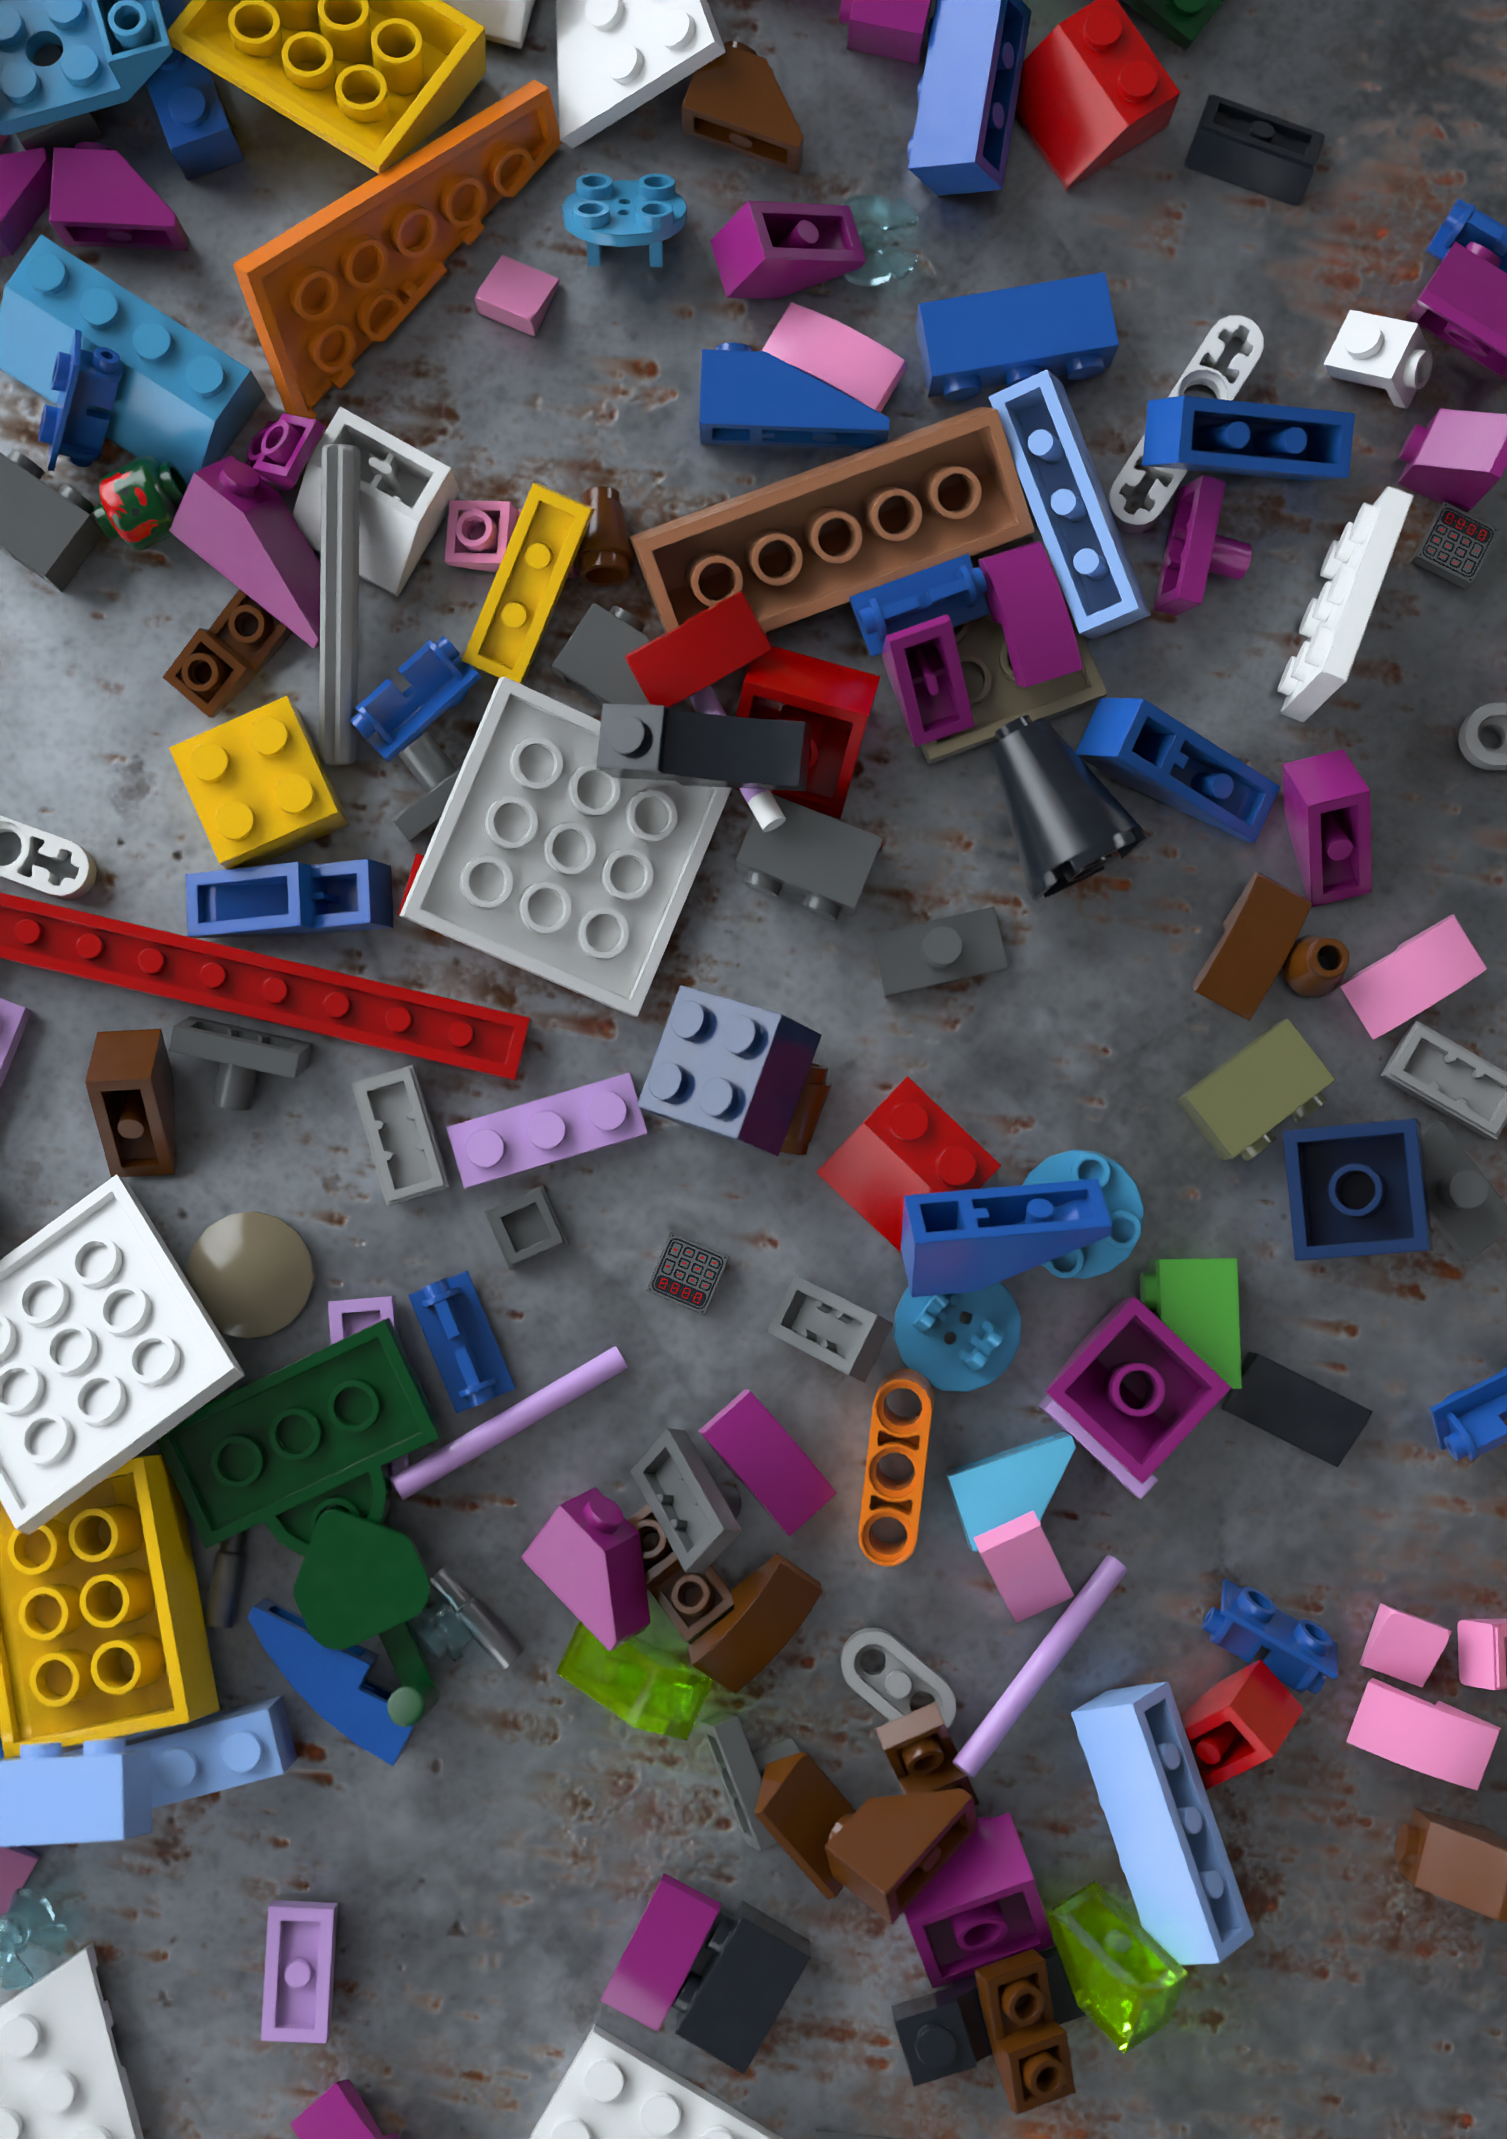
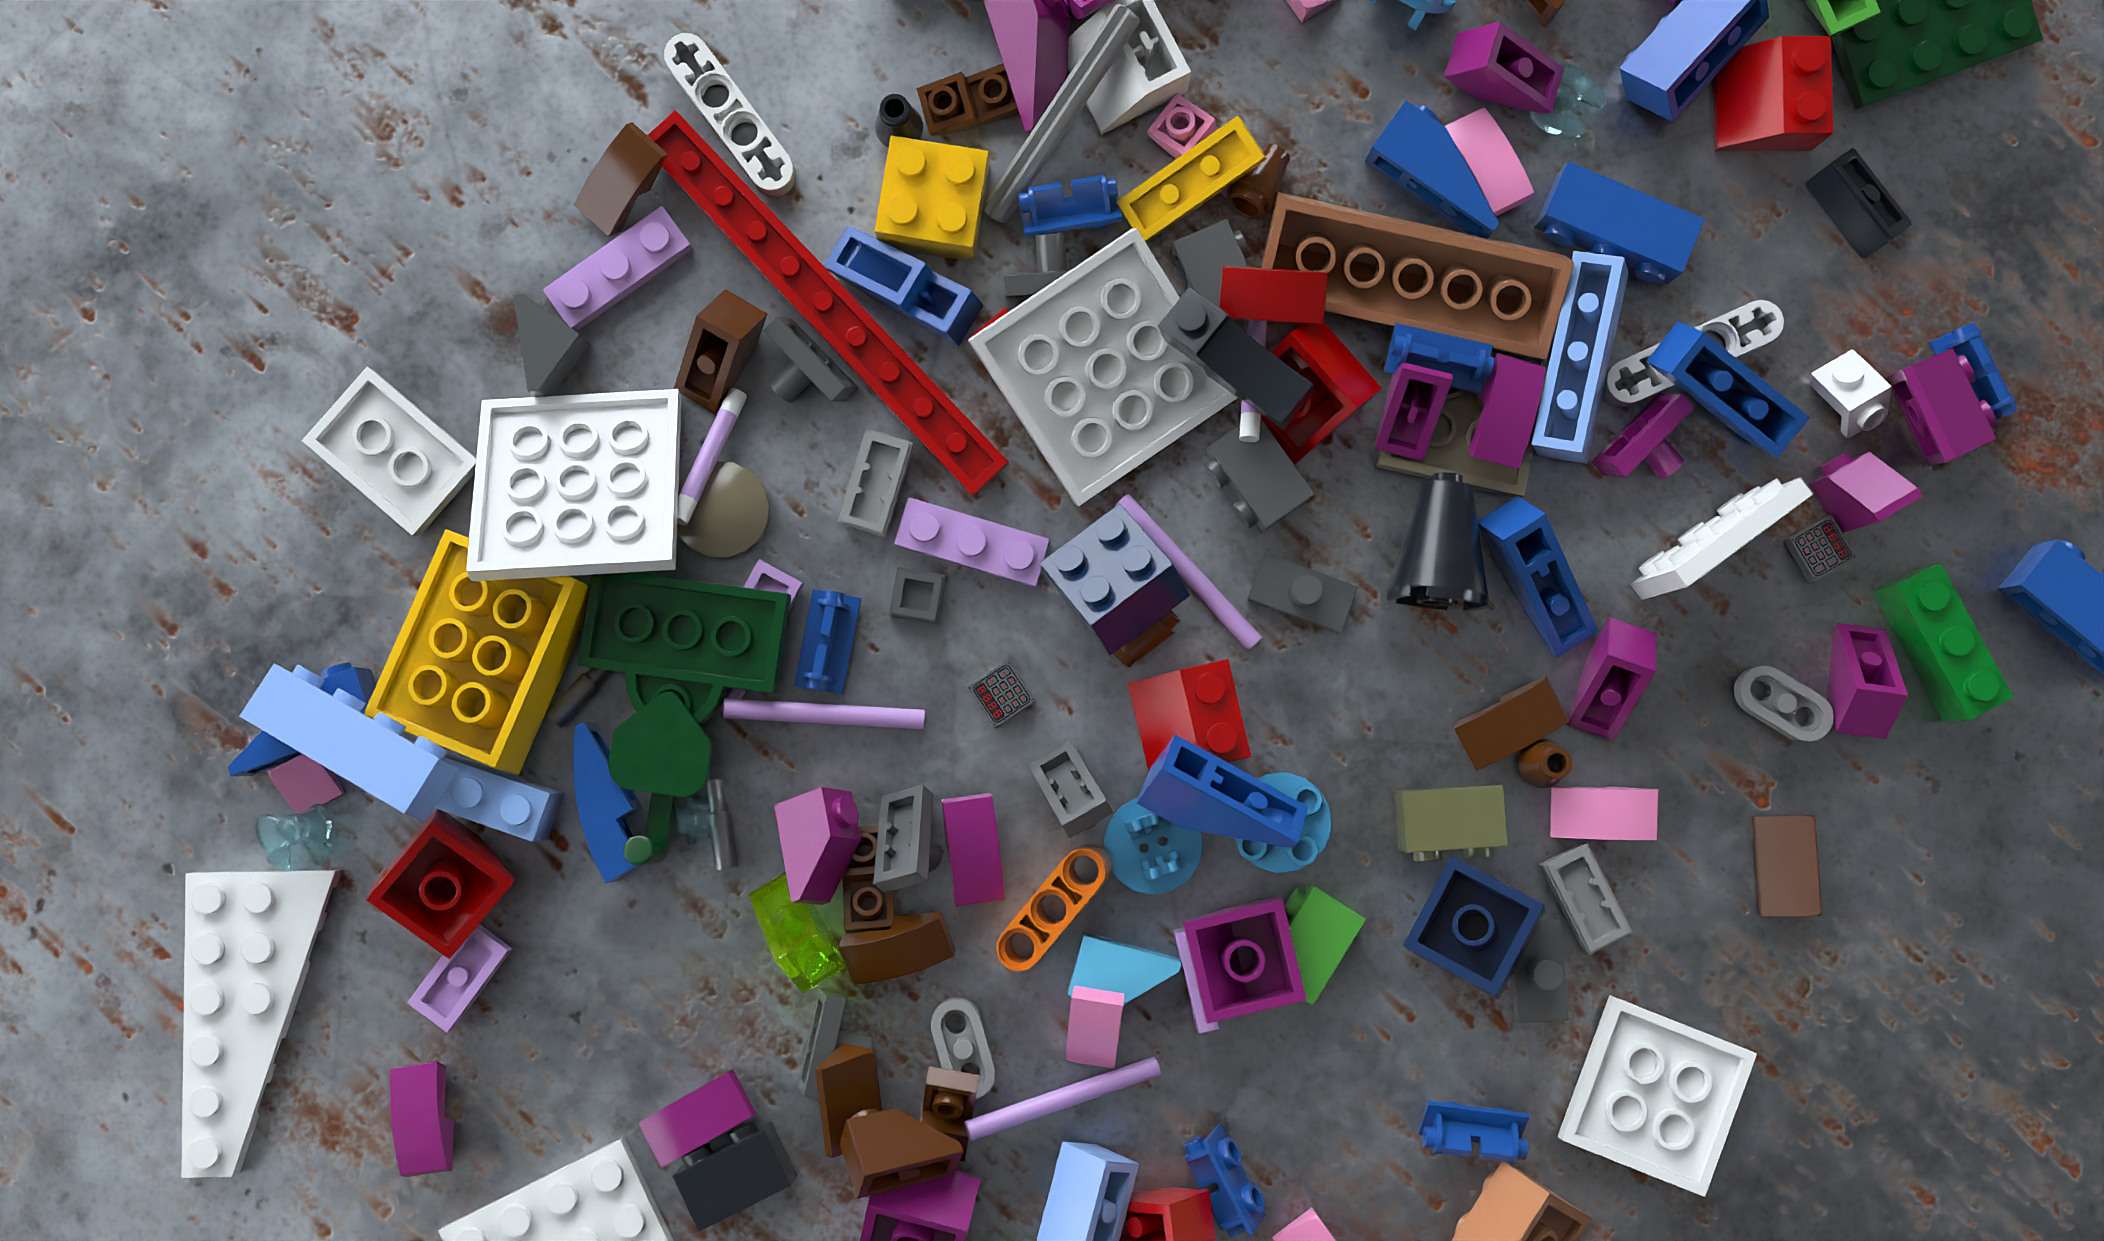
camera: 35 degrees right, 0 degrees up
black slope [1221,1352,1373,1467] -> none
none -> red slope [366,809,515,959]
none -> lavender bar [677,388,747,526]
none -> black cone [875,94,923,148]
none -> lavender bar [1114,493,1262,650]

